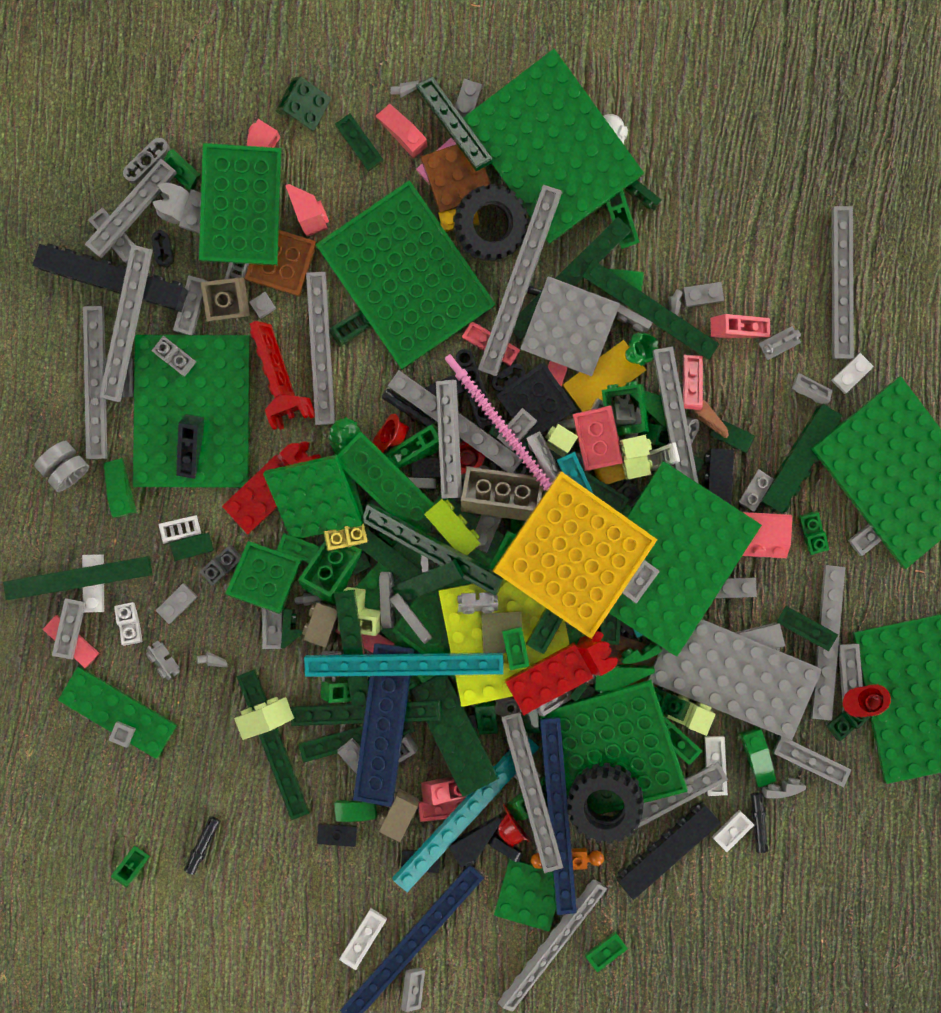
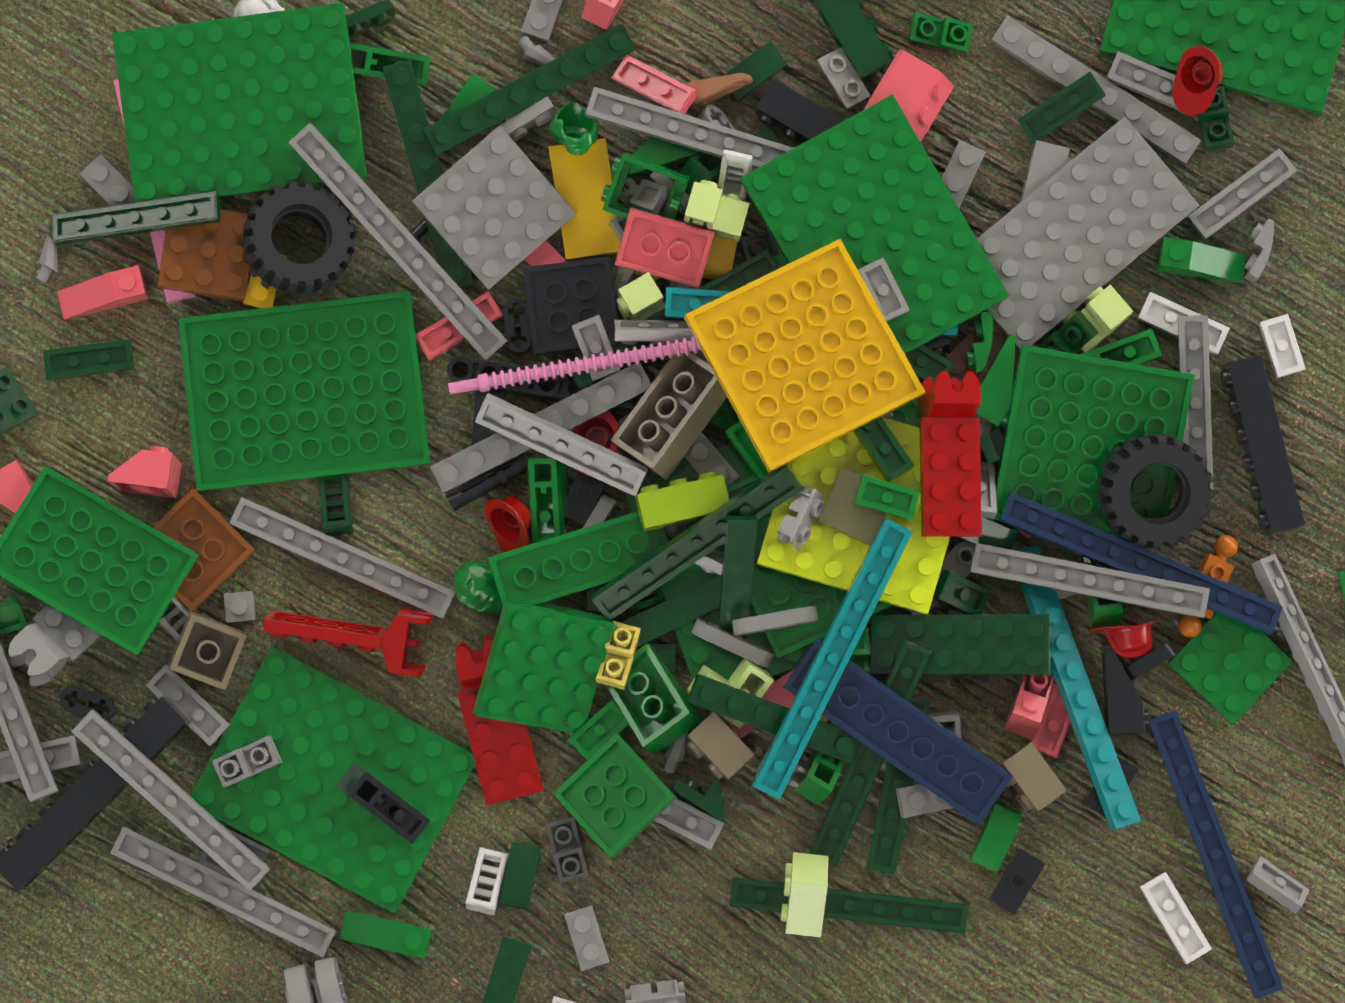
camera: 70 degrees left, 5 degrees down
light grey bar [197,651,228,667] -> none
black pin [750,792,769,853] -> none

